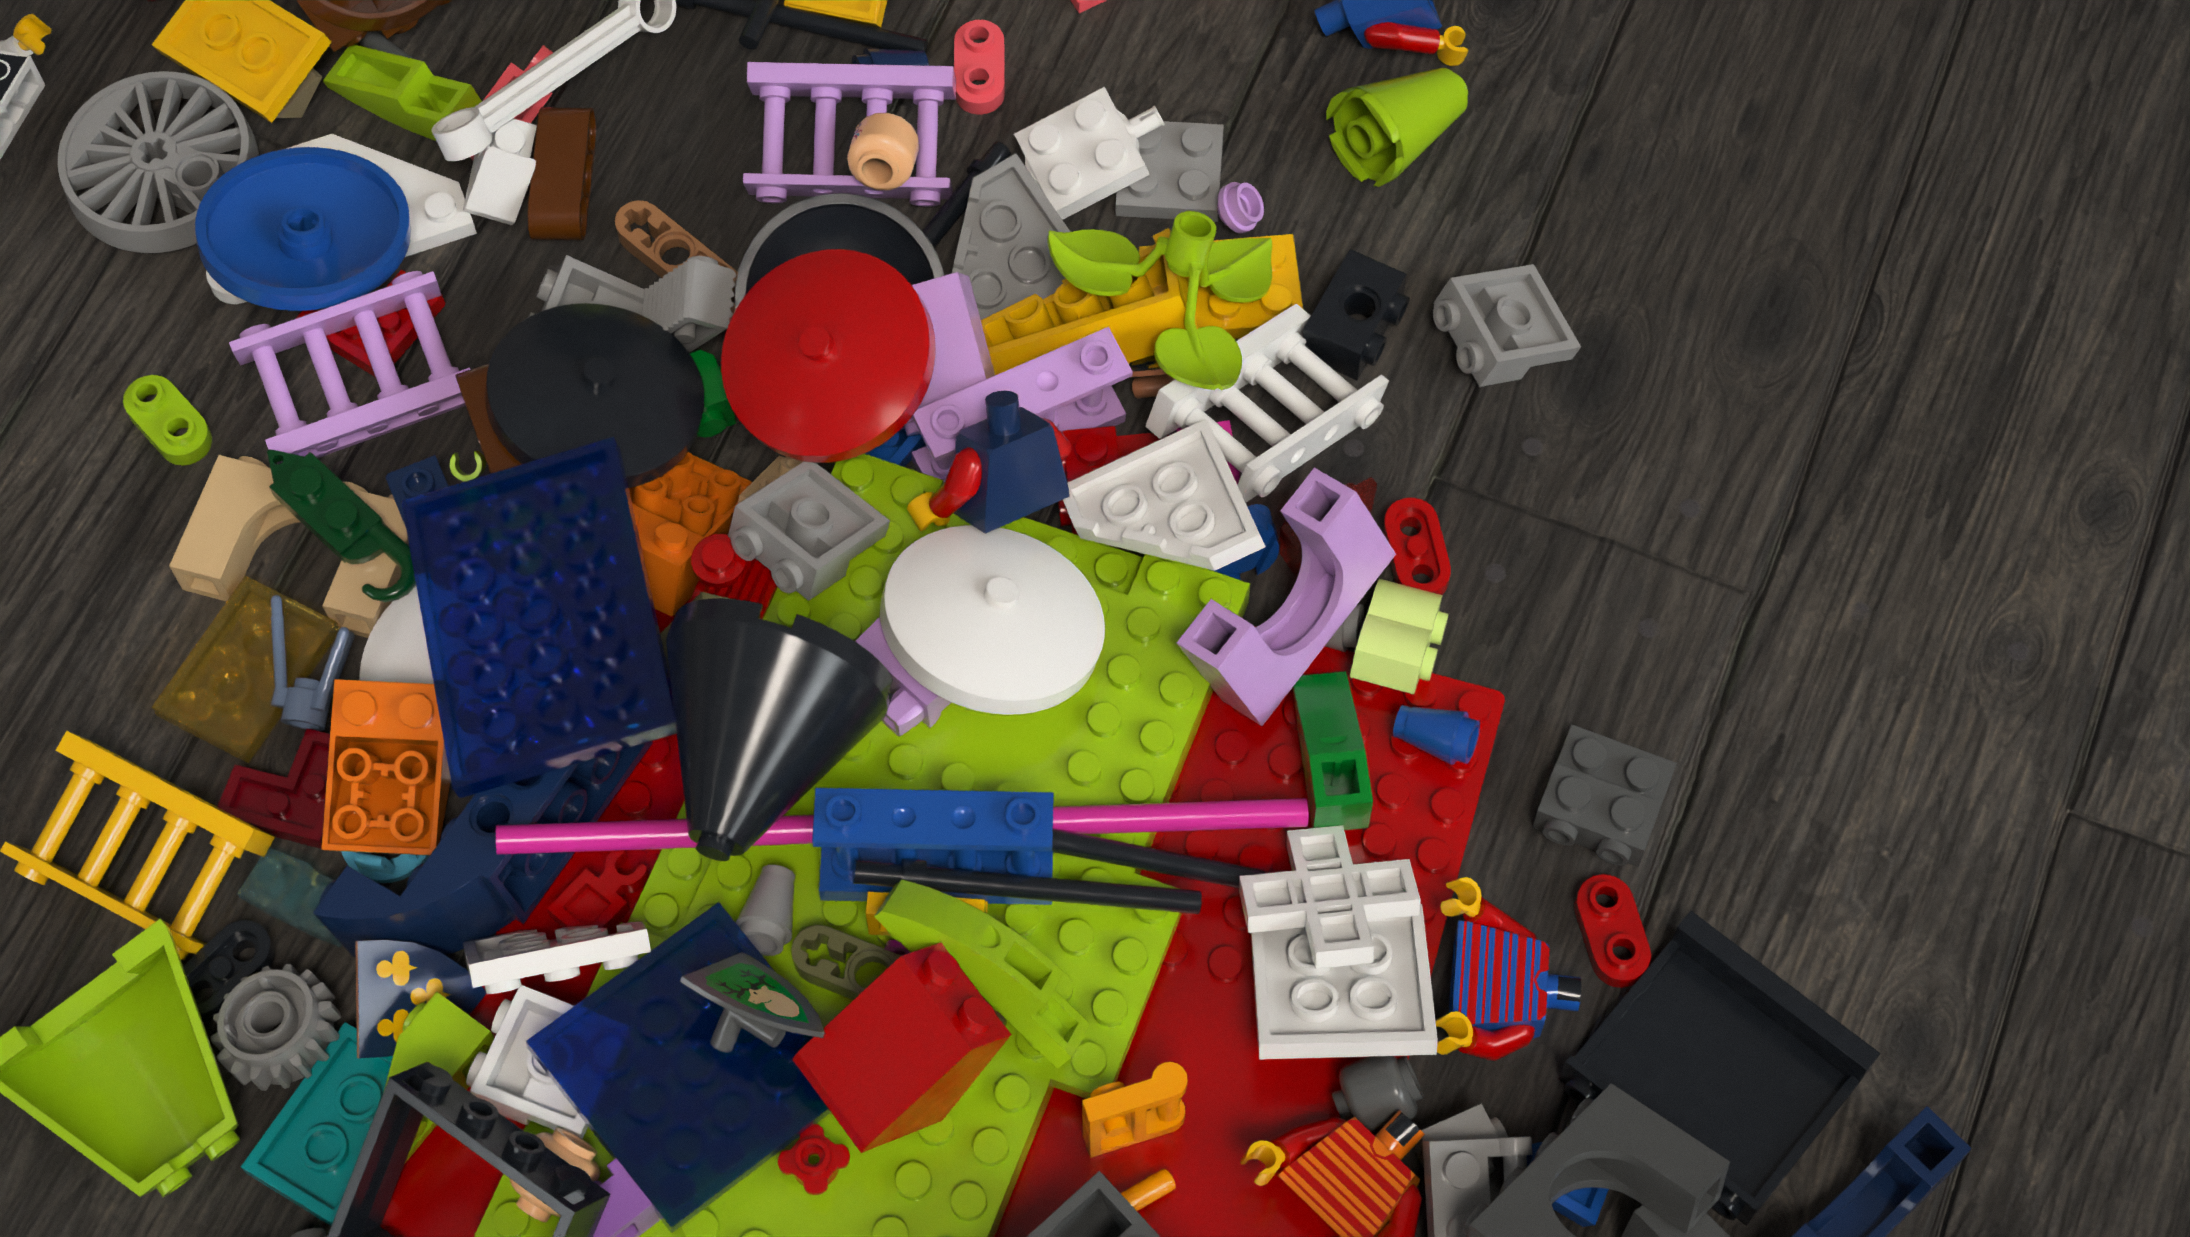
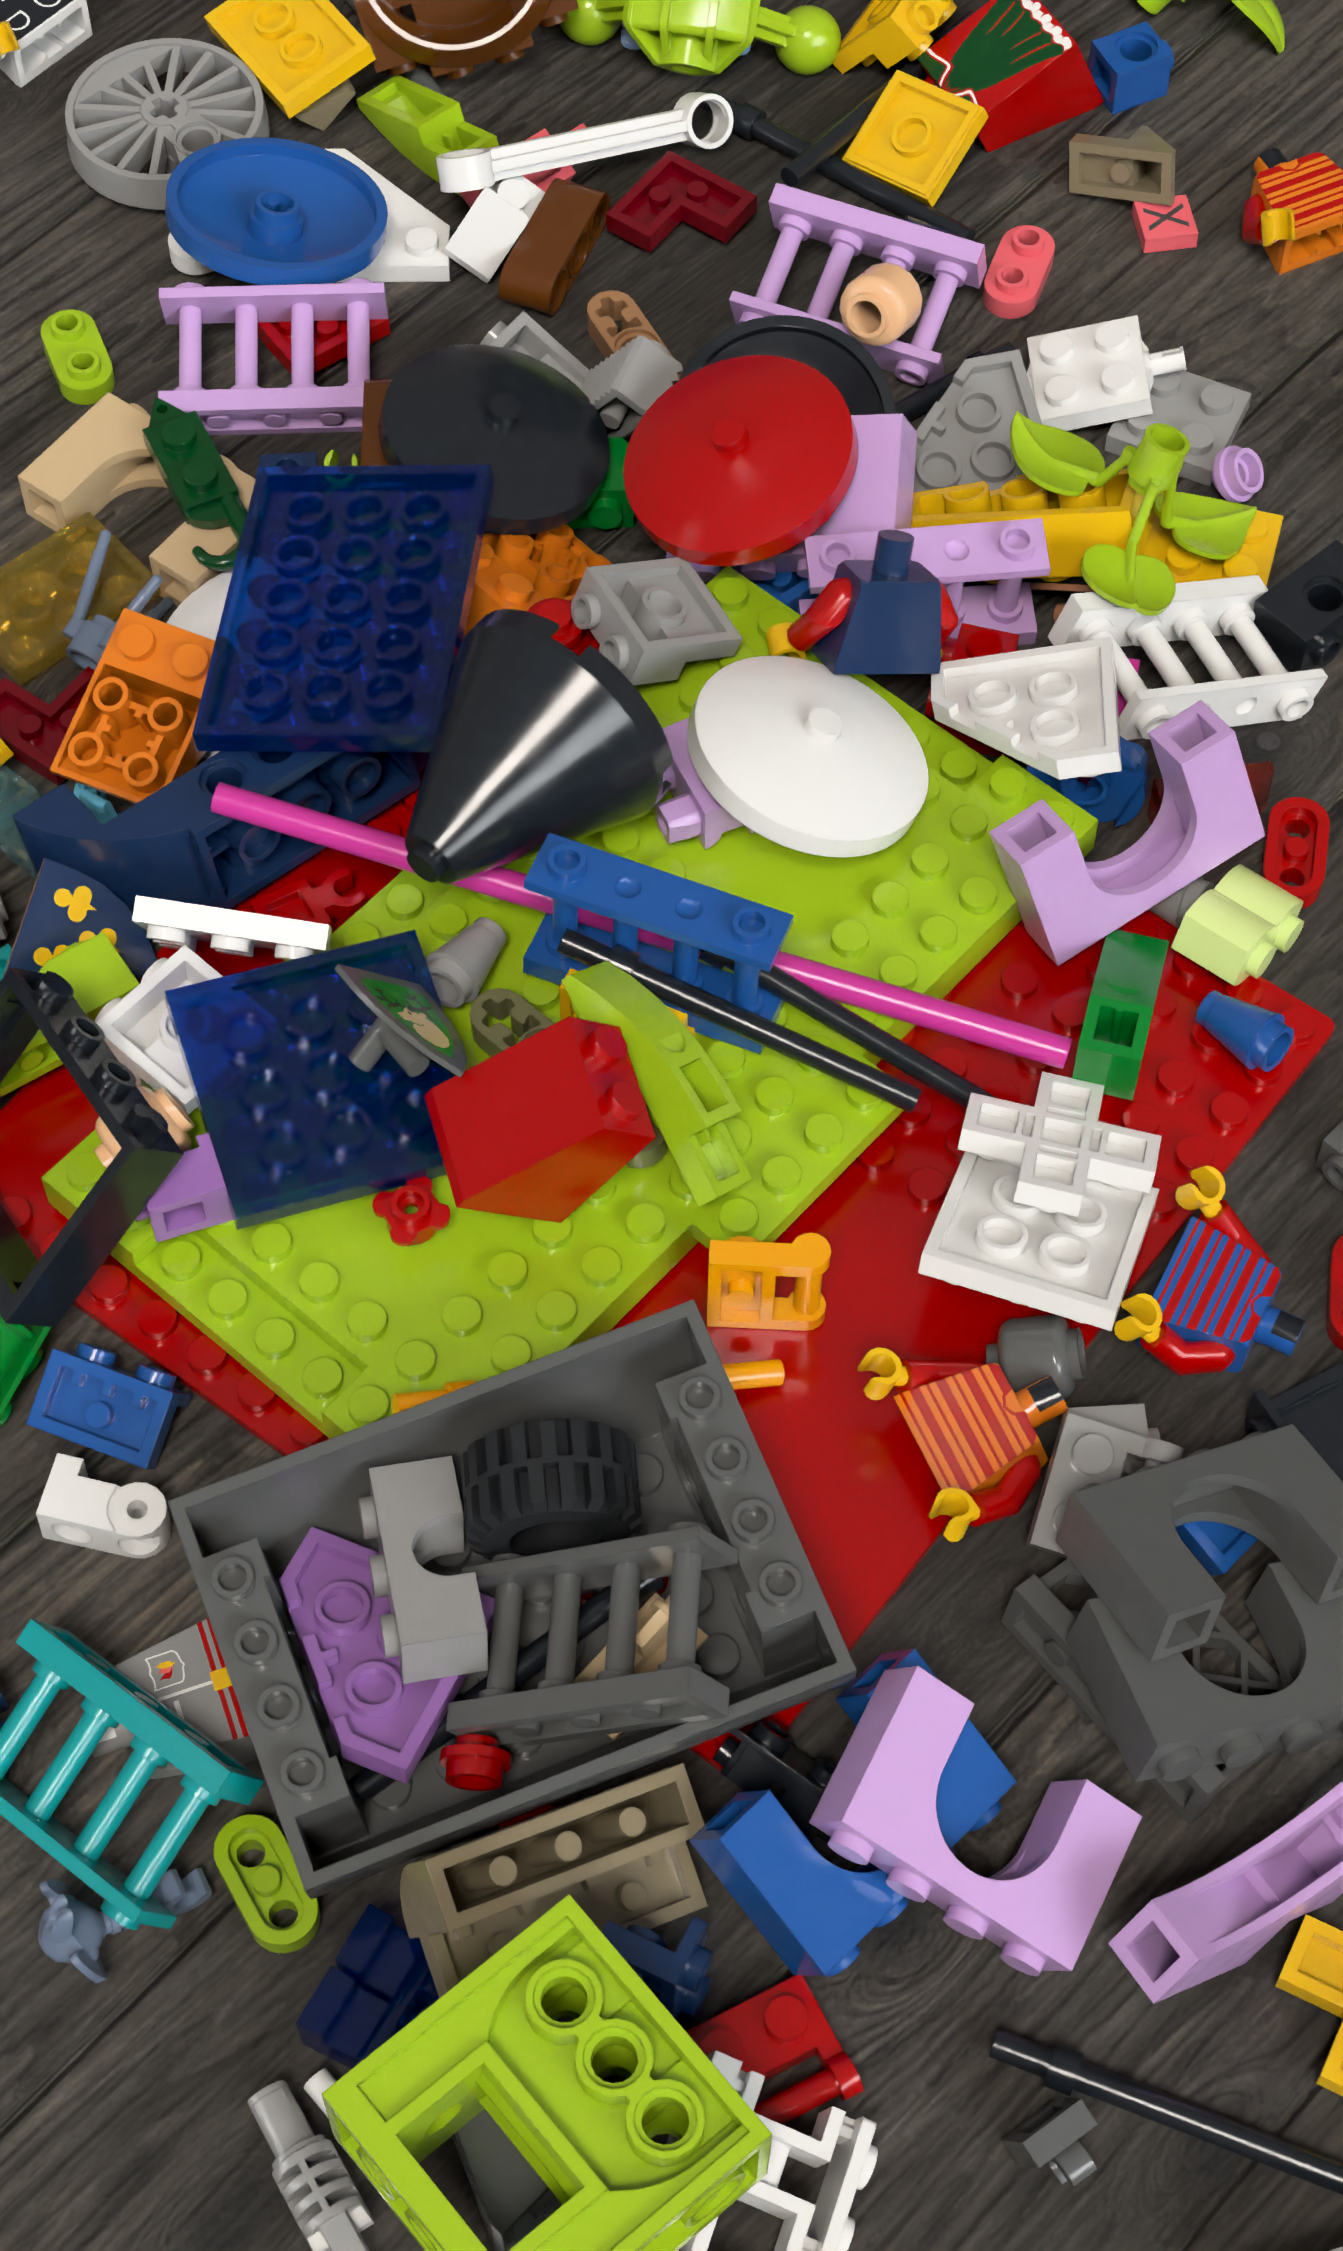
camera: 20 degrees right, 5 degrees down
none -> dark red plate [606,150,757,252]

